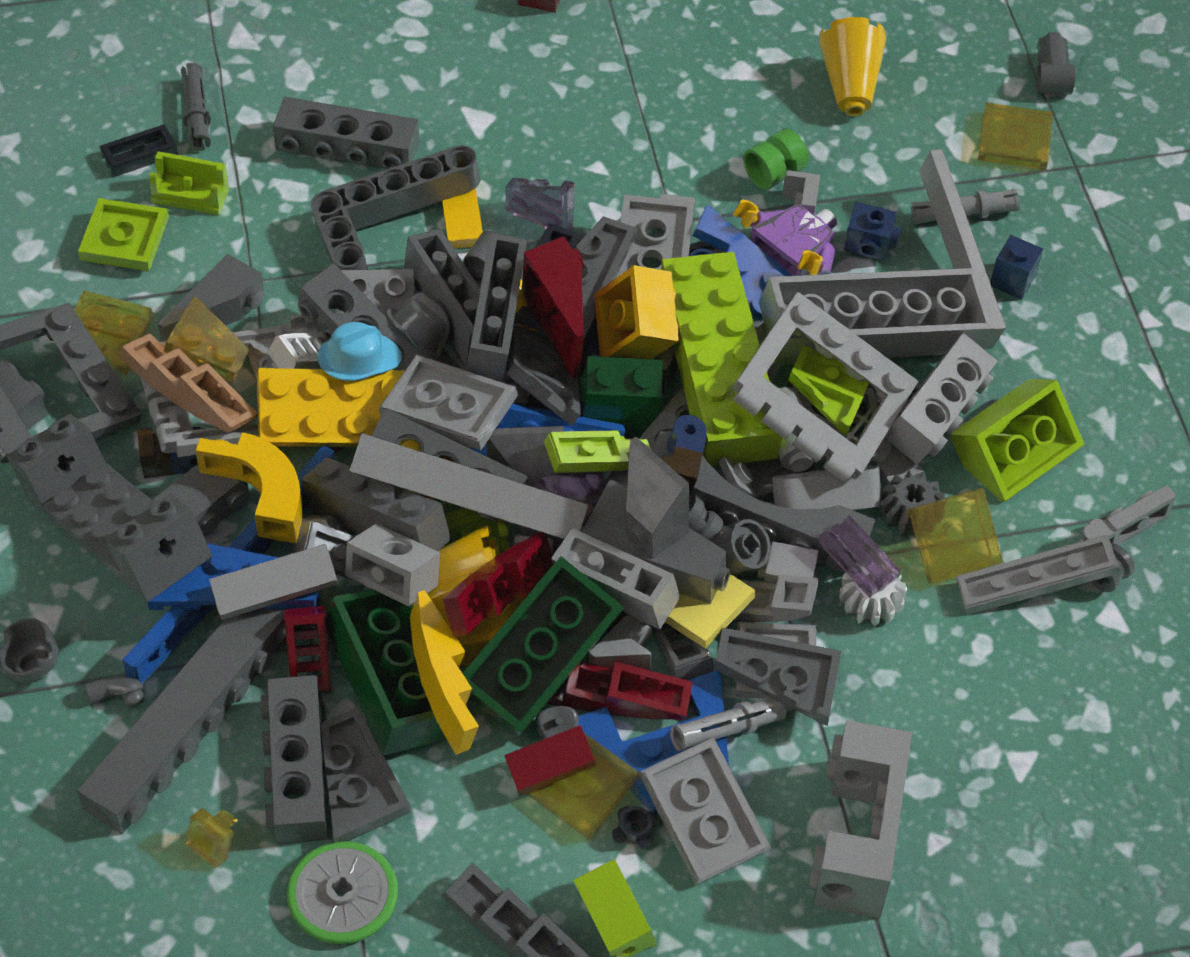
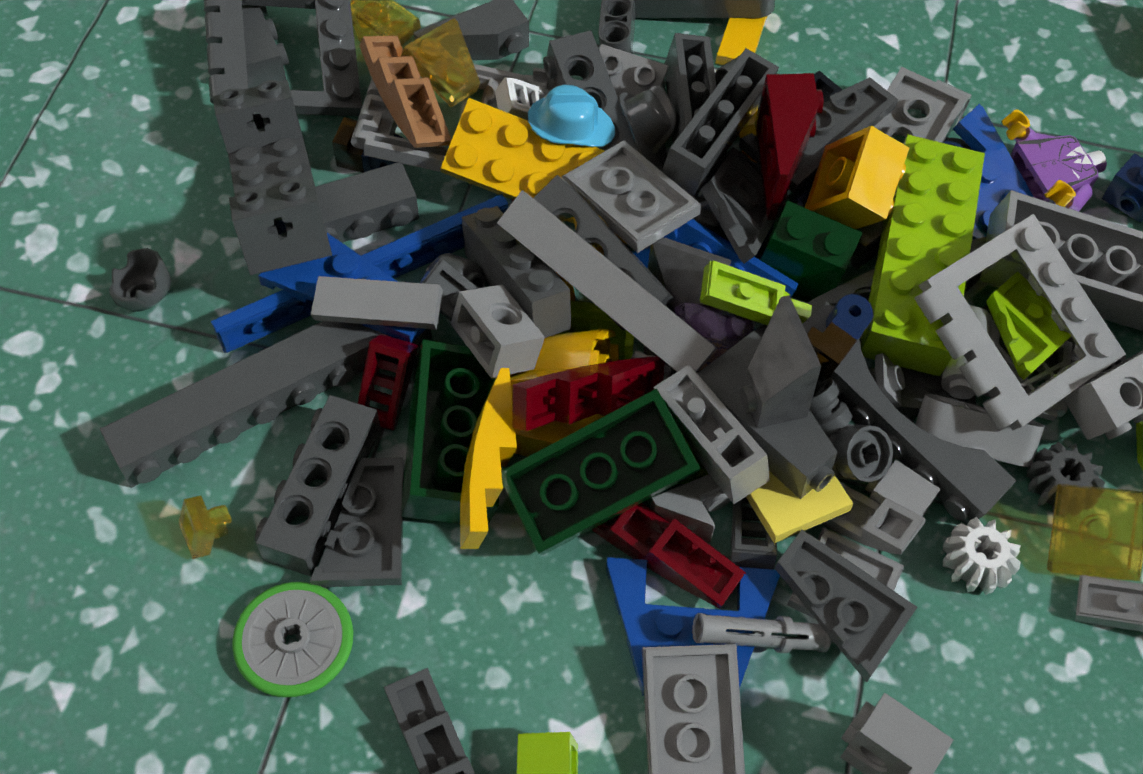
camera: 25 degrees right, 5 degrees up
dark grey arm [84,675,145,707] -> none
yellow arch [196,432,303,543] -> none
dark red tile [504,725,597,796] -> none
wing [505,178,575,230] -> none
clear yellow tile [527,726,640,840] -> none
dark grey piece [535,706,579,739] -> none
black plate [612,806,658,849] -> none
bright green wheel [743,128,809,190] -> none
light grey bracket [782,170,820,215] -> none
clear purple tile [818,515,901,598] -> none
light grey tile [871,447,924,486] -> none

